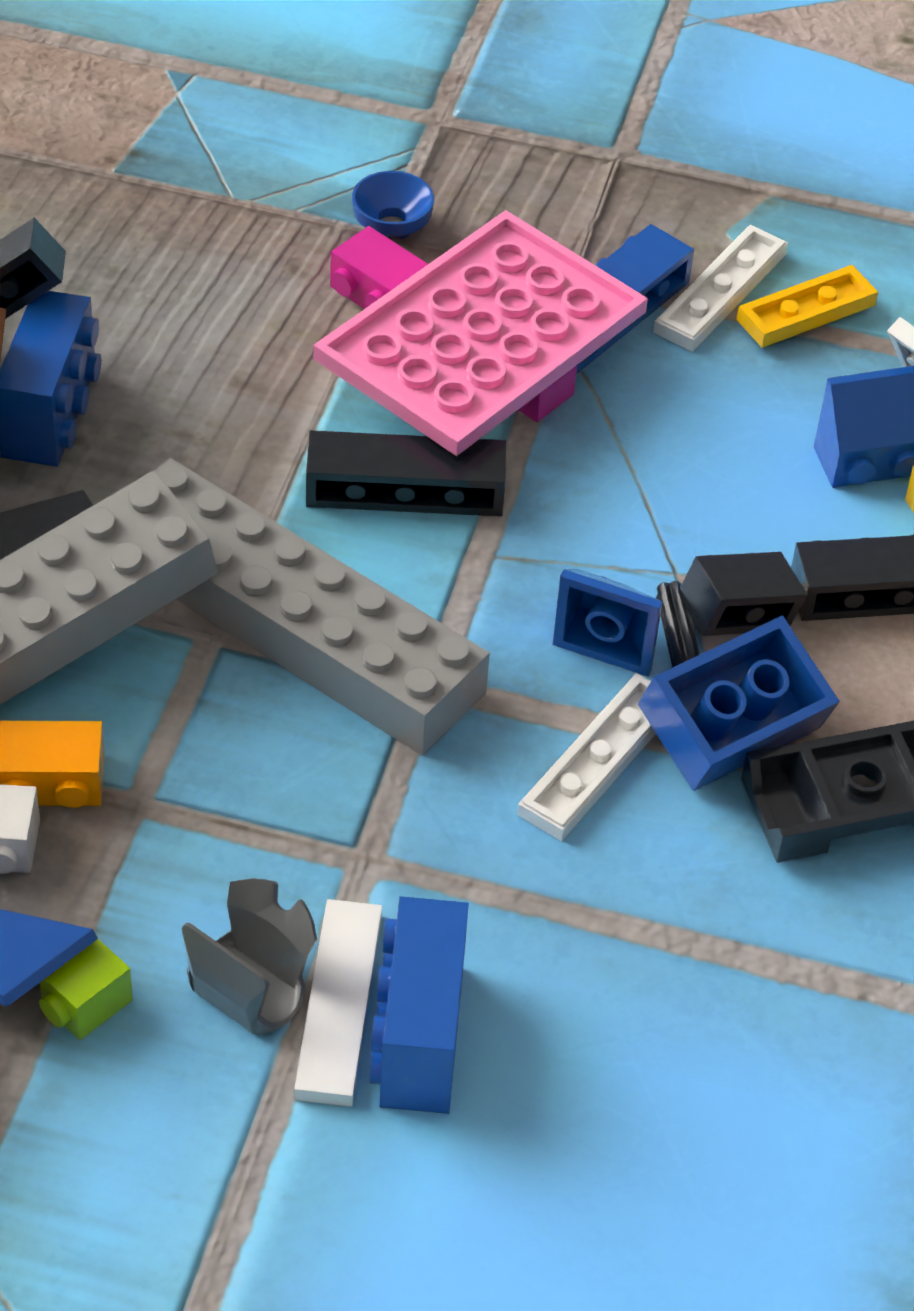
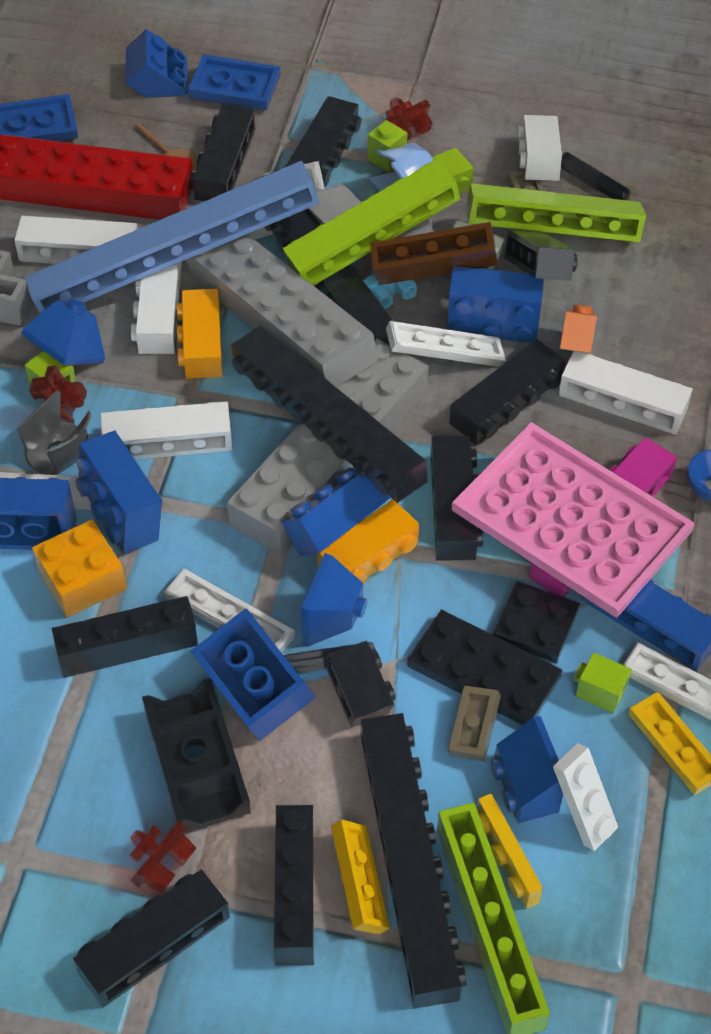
camera: 90 degrees right, 5 degrees up
none -> clear red hips [29,365,87,424]
none -> light orange brick [32,519,127,618]
none -> black brick [51,596,198,678]
none -> blue brick [76,430,162,555]
none -> white brick [101,401,232,460]
none -> black brick [231,326,428,503]
none -> blue brick [282,467,390,556]
none -> light orange brick [317,499,419,583]
none -> white tile [386,321,506,367]
none -> black plate [407,609,563,725]
none -> dark tan plate [448,686,501,761]
none -> black brick [449,339,565,445]
none -> black plate [493,581,580,664]
none -> white brick [559,351,693,435]
none -> orange brick [560,304,597,353]
none -> lime brick [574,652,632,713]

